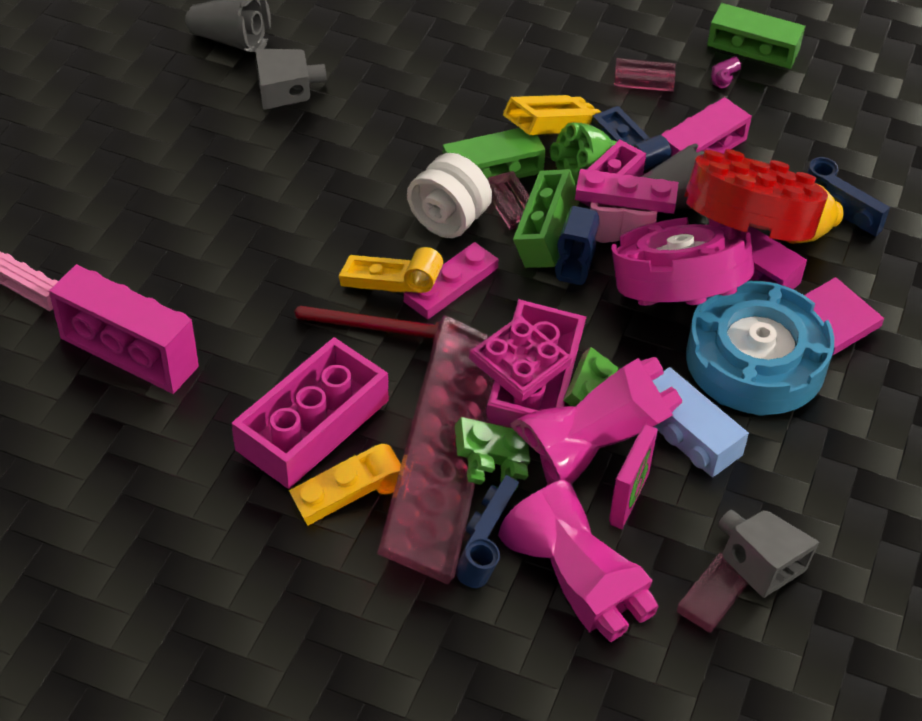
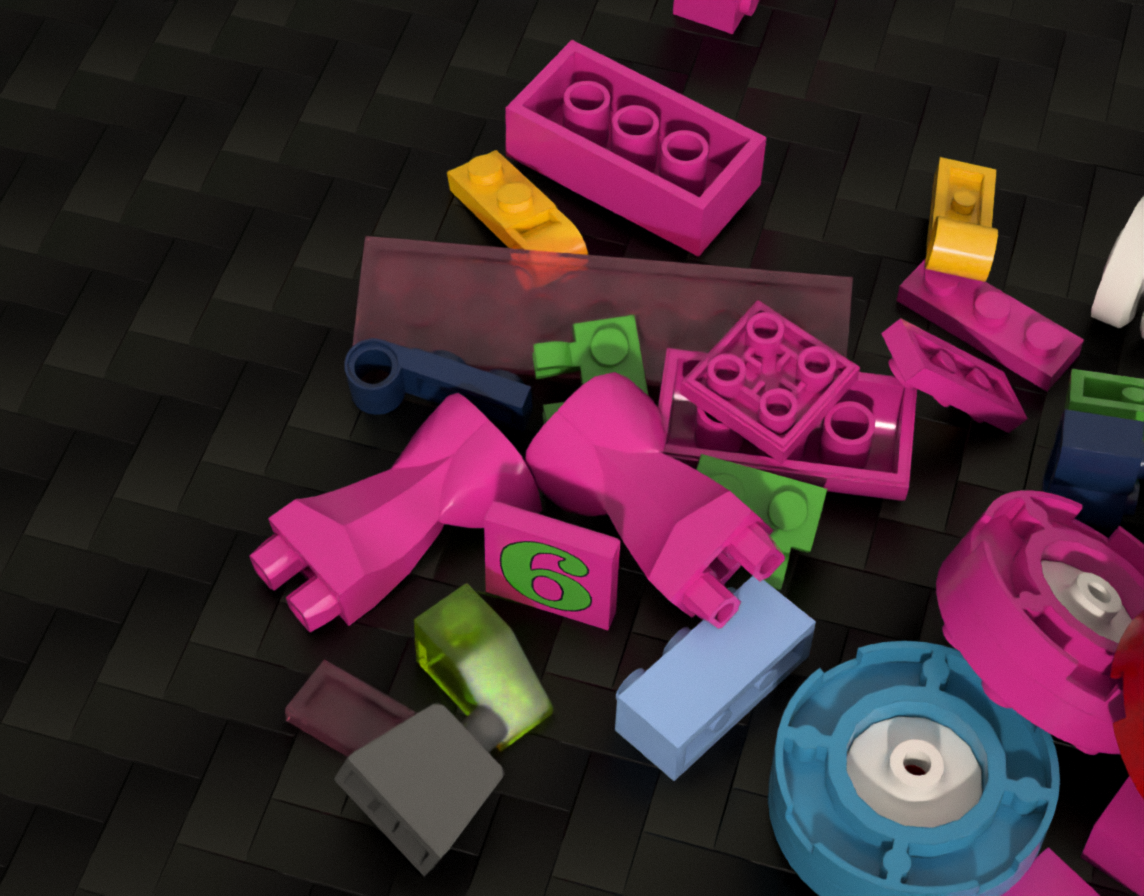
camera: 85 degrees right, 5 degrees up
dark red piece [294,306,459,349] -> none
none -> clear neon green slope [414,583,553,751]
none -> dark pink plate [881,318,1028,433]

